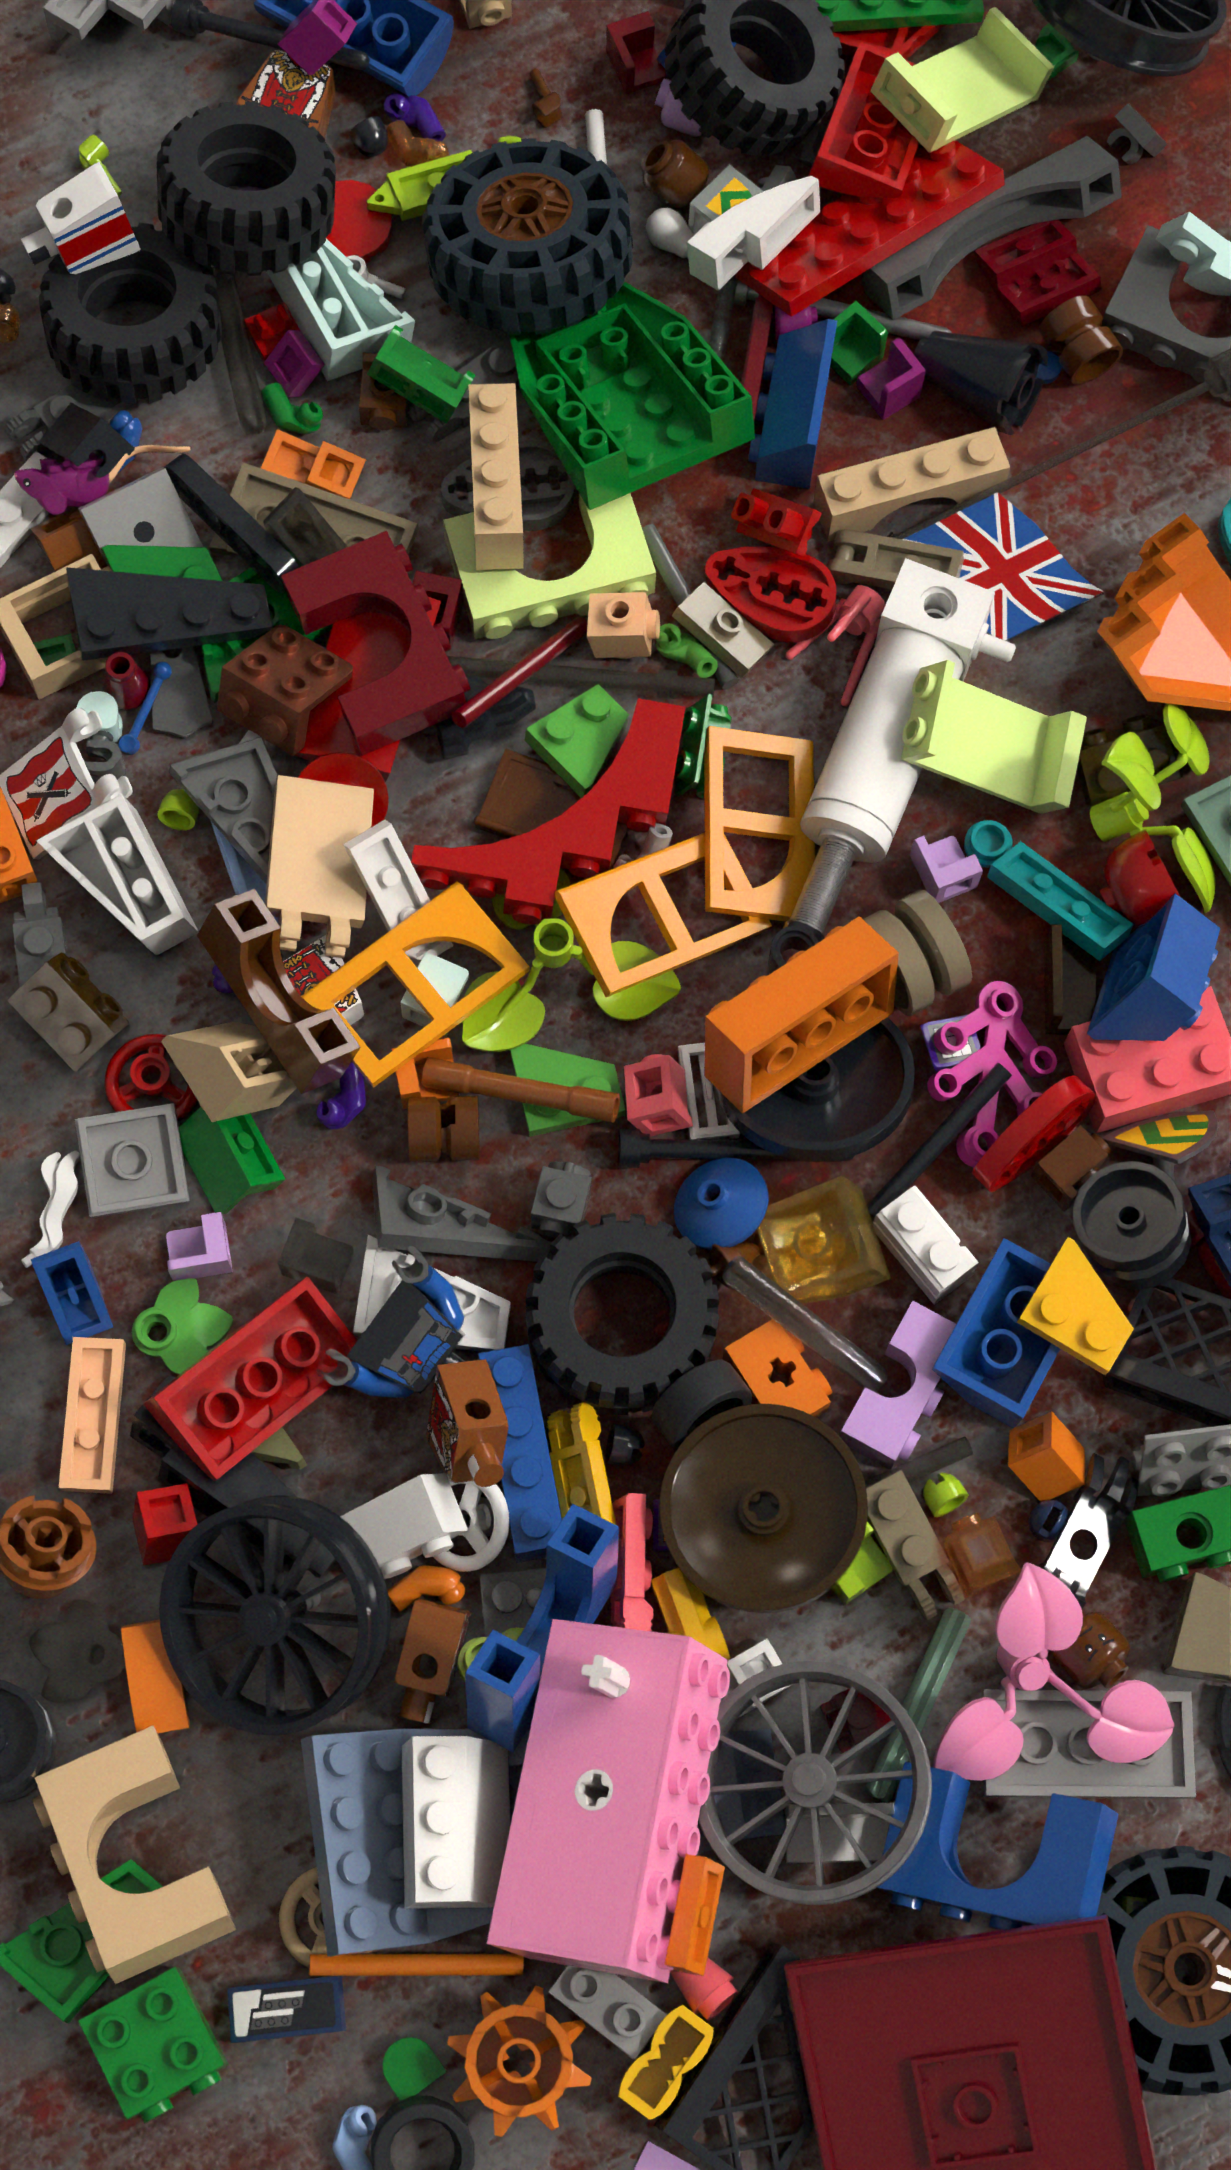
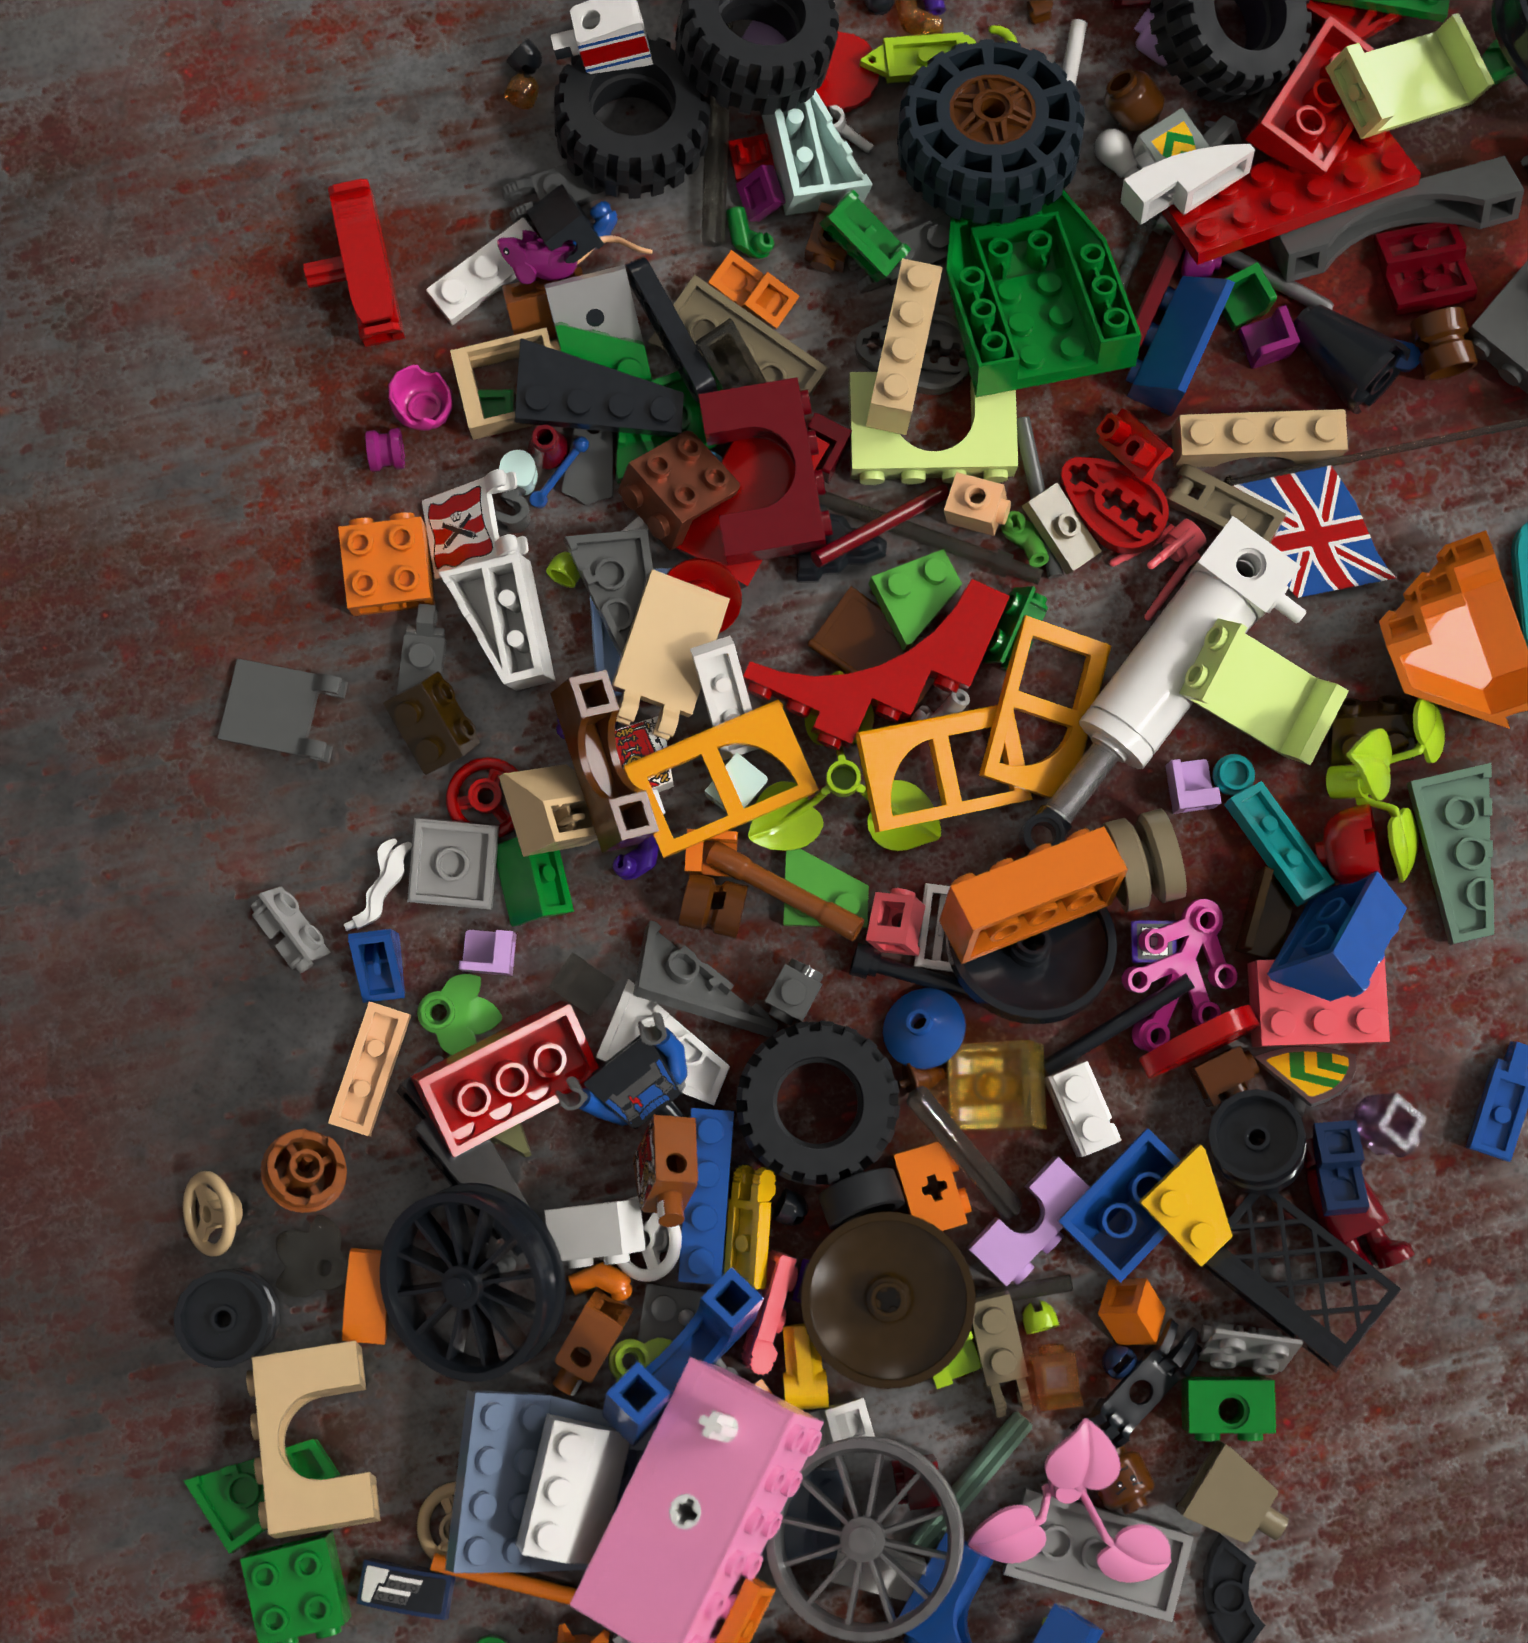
camera: 15 degrees right, 10 degrees up
red panel [133,1483,198,1566] -> none

